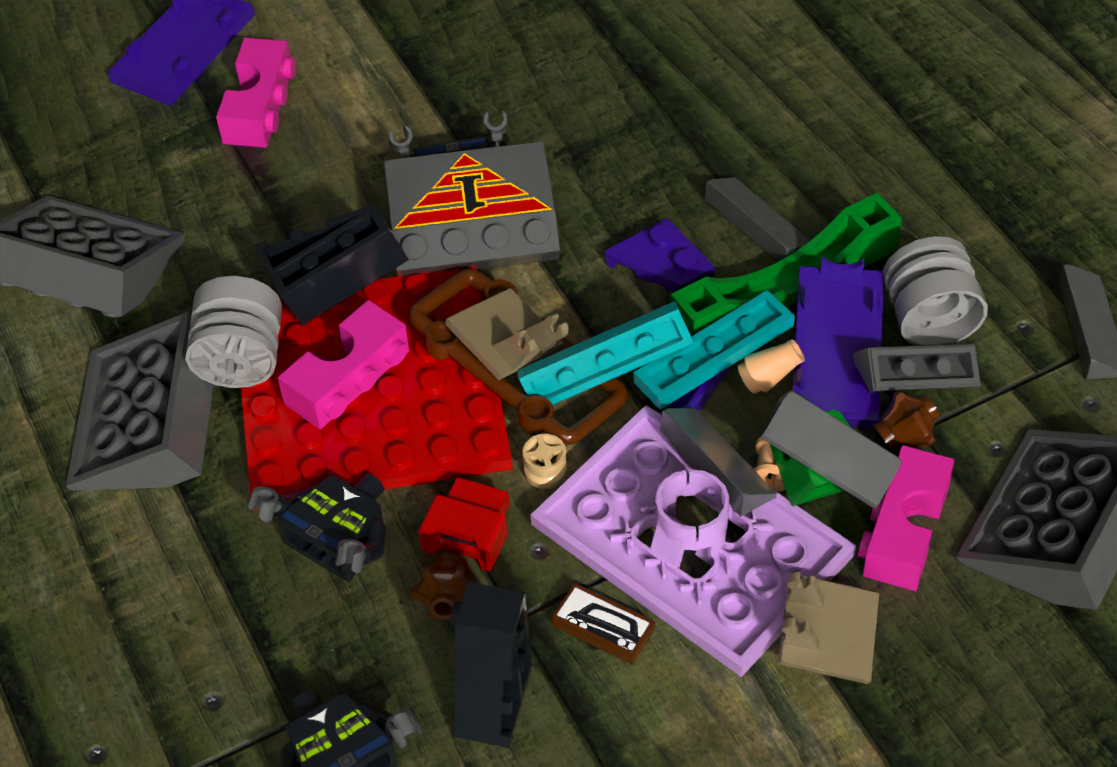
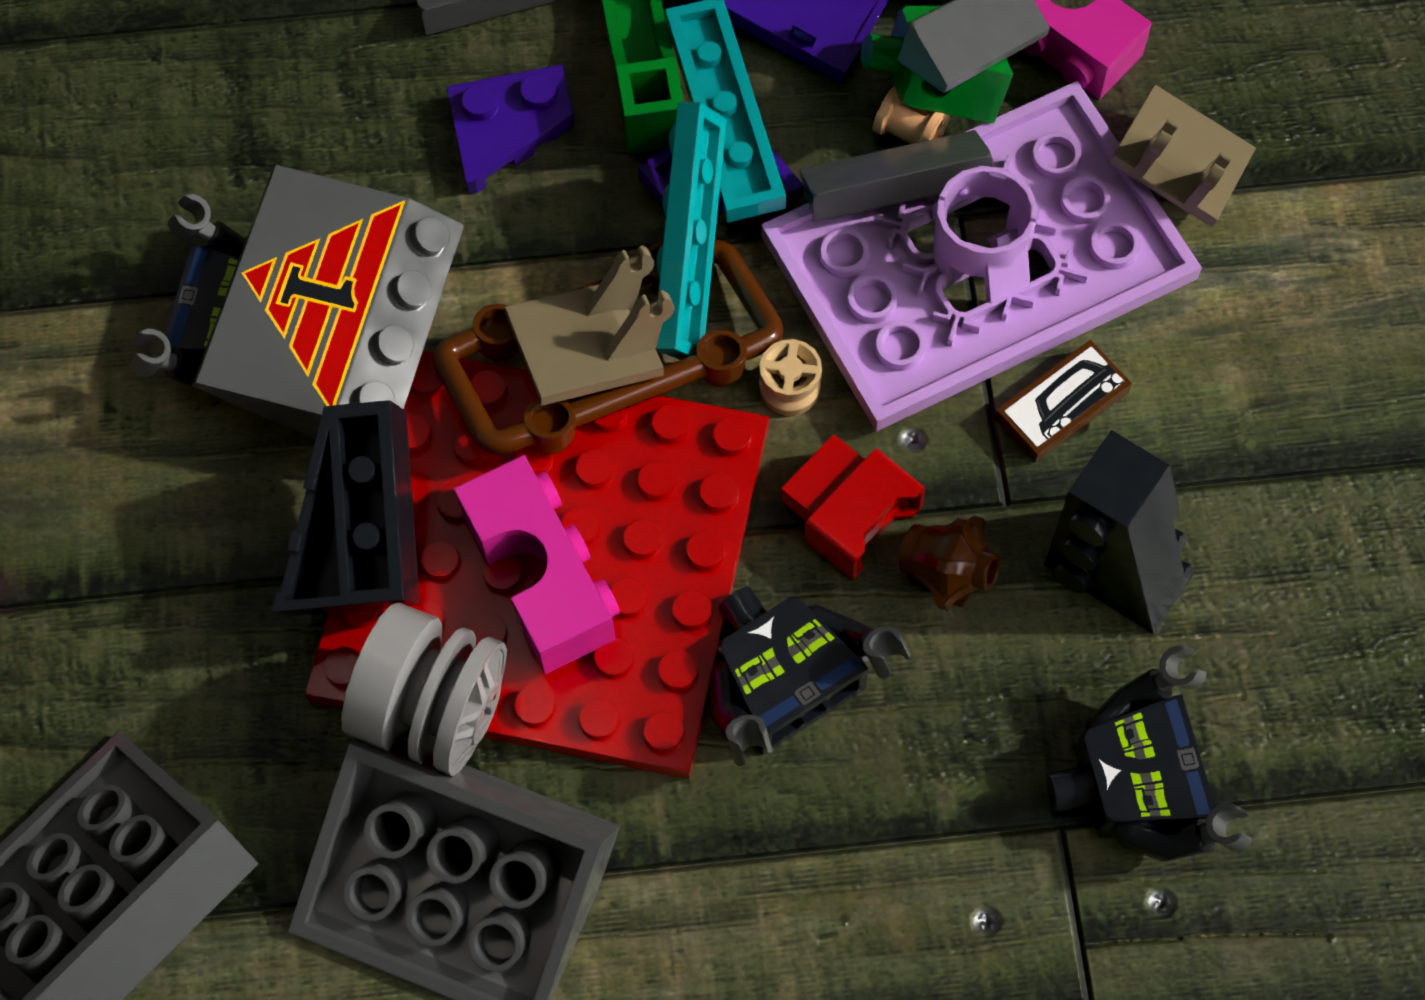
camera: 70 degrees left, 15 degrees up
light nougat cone [738,339,805,394] -> none

